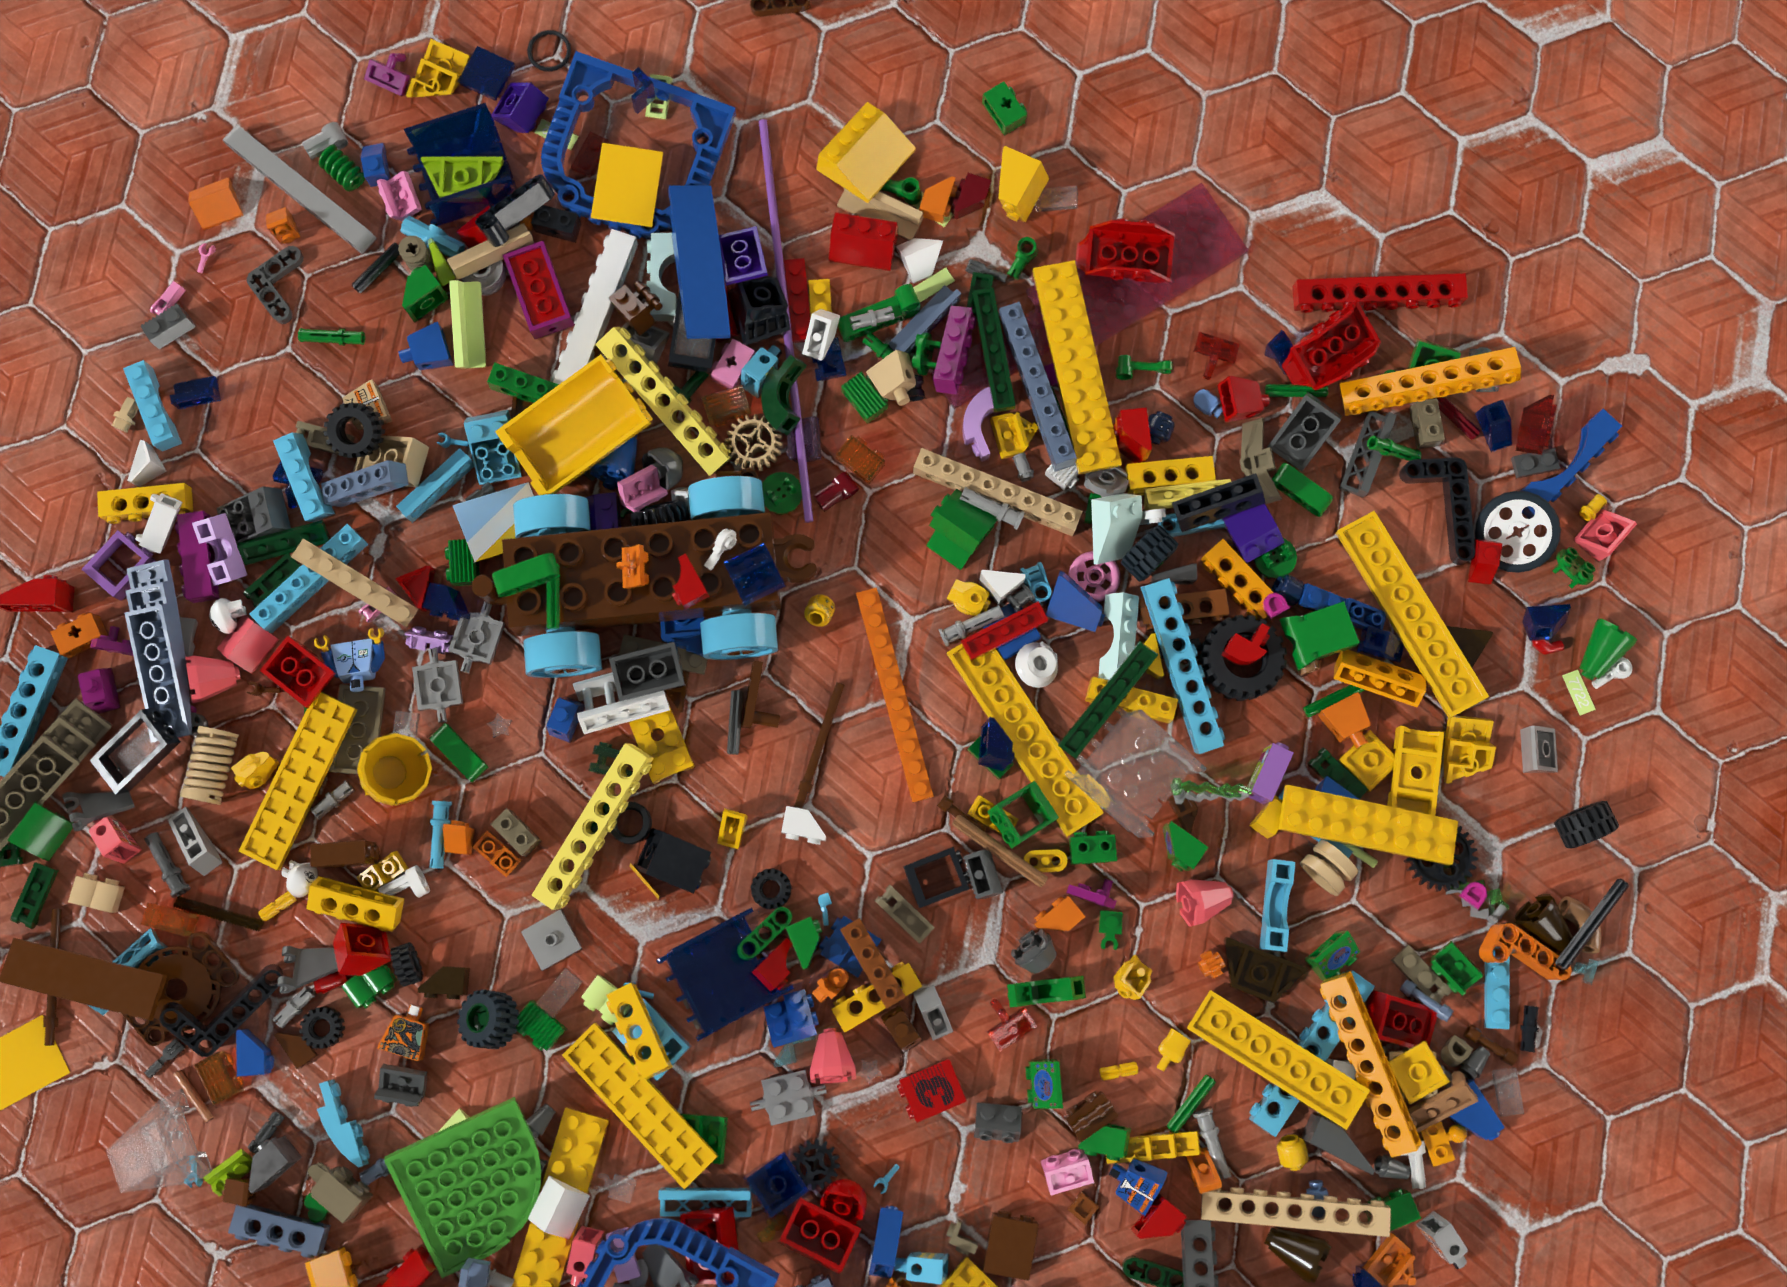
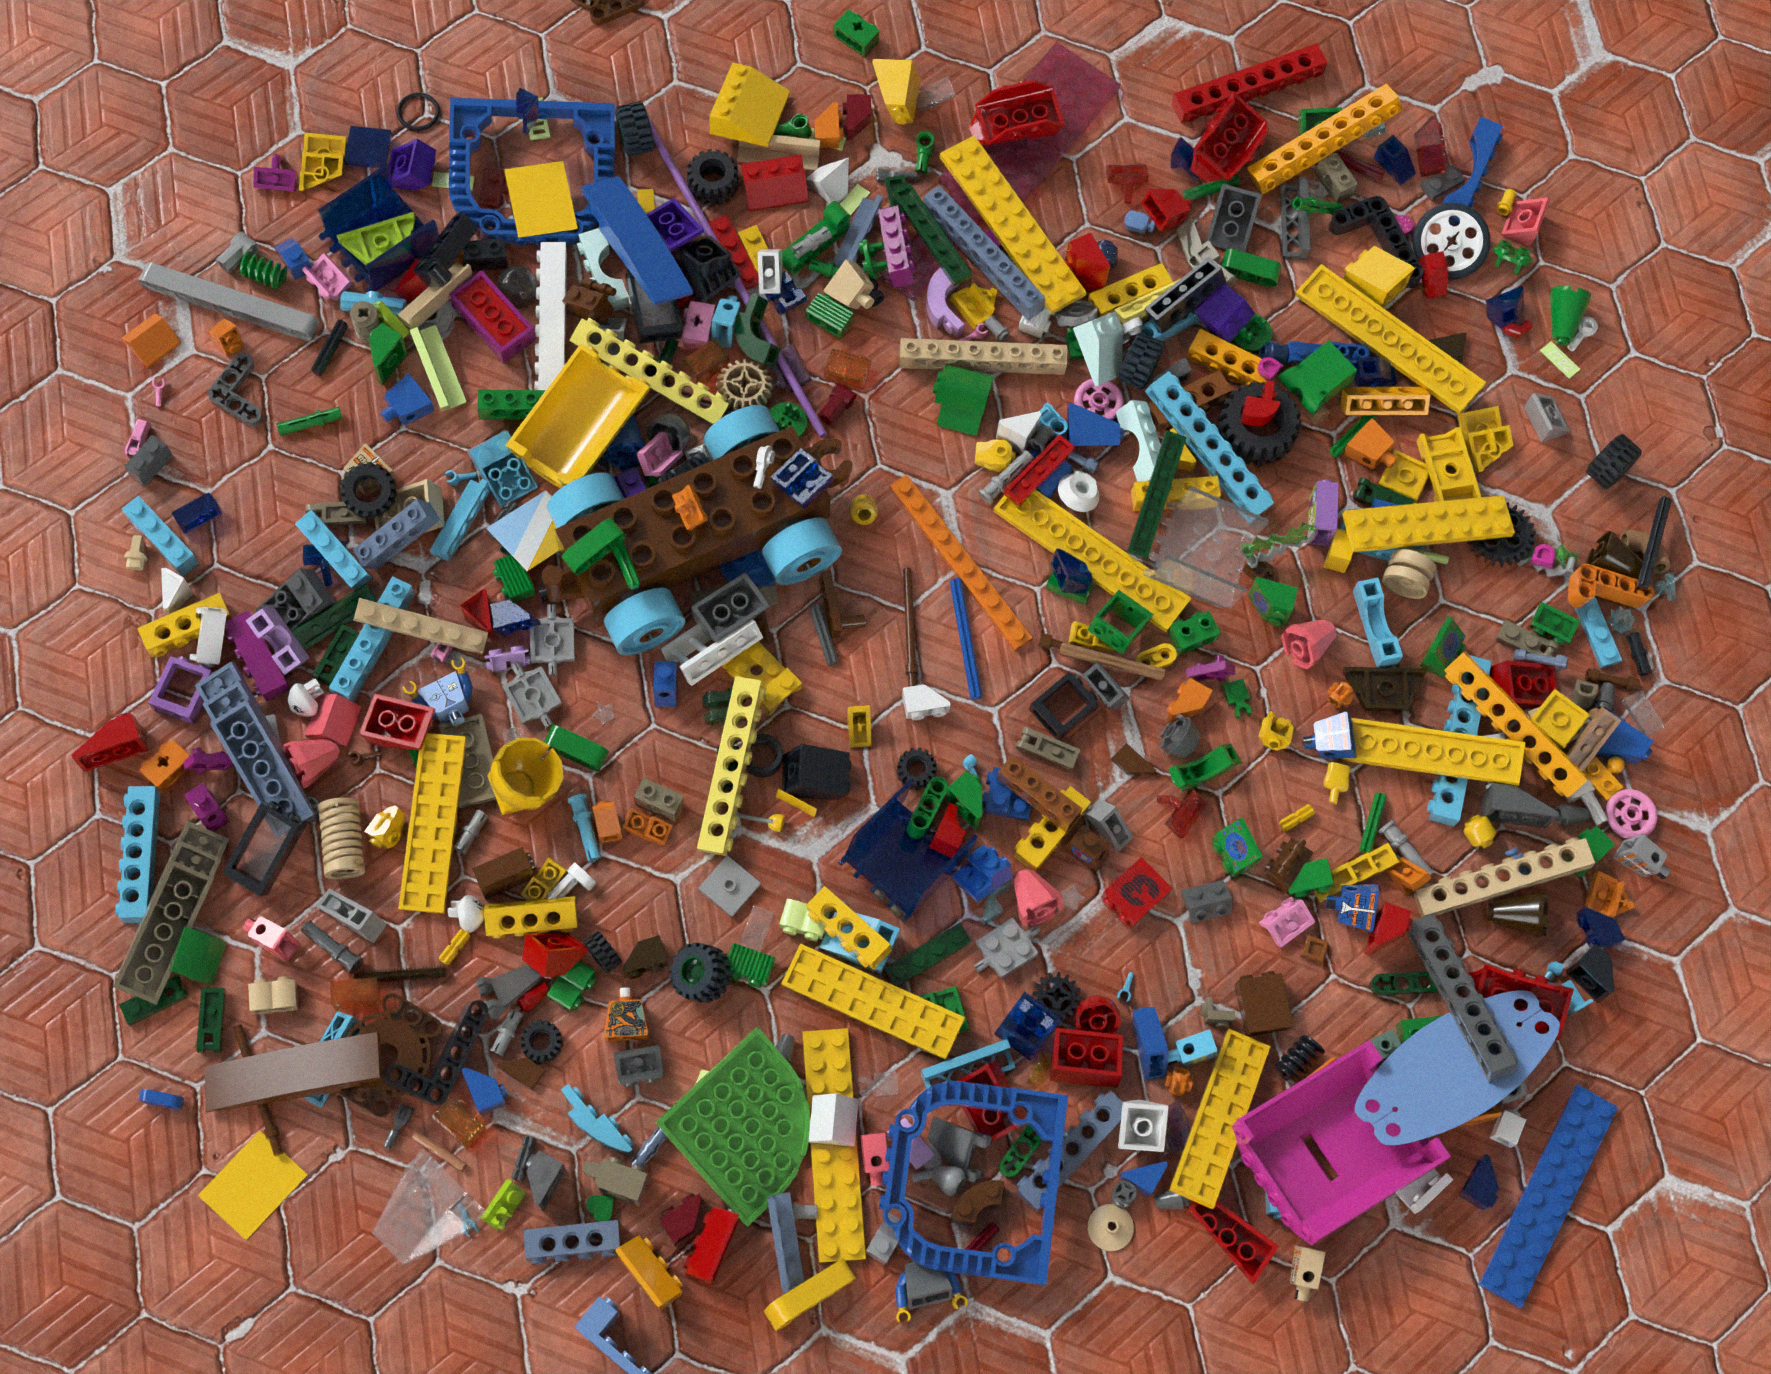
camera: 25 degrees left, 10 degrees down
dark grey flag [62,791,135,831] -> none
reddish brown slope [223,1176,257,1207] -> none
red arch [672,553,709,610] -> none
orange hips [812,968,849,1003] -> none
light grey pin [960,487,1025,530] -> none
green brick [1116,355,1173,380] -> none
none -> clear smoke cylinder [497,266,538,309]
none -> black wheel [615,101,654,157]
none -> yellow sticker [637,189,655,214]
none -> dark red slope [659,1193,702,1245]
none -> black tyre [687,149,739,206]
none -> hinge [736,811,785,833]
none -> dark green plate [884,923,972,987]
none -> blue axle [950,578,982,700]
none -> bright pink hand [959,323,988,341]
none -> sand blue bar [1068,452,1099,474]
none -> reddish brown tile [1111,743,1156,775]
none -> torso [1303,712,1357,759]
none -> yellow slope [1343,246,1415,308]
none -> dark pink tile [1395,215,1413,236]
none -> bright pink plate [1605,789,1658,839]
none -> clear light blue gear [1607,606,1635,634]

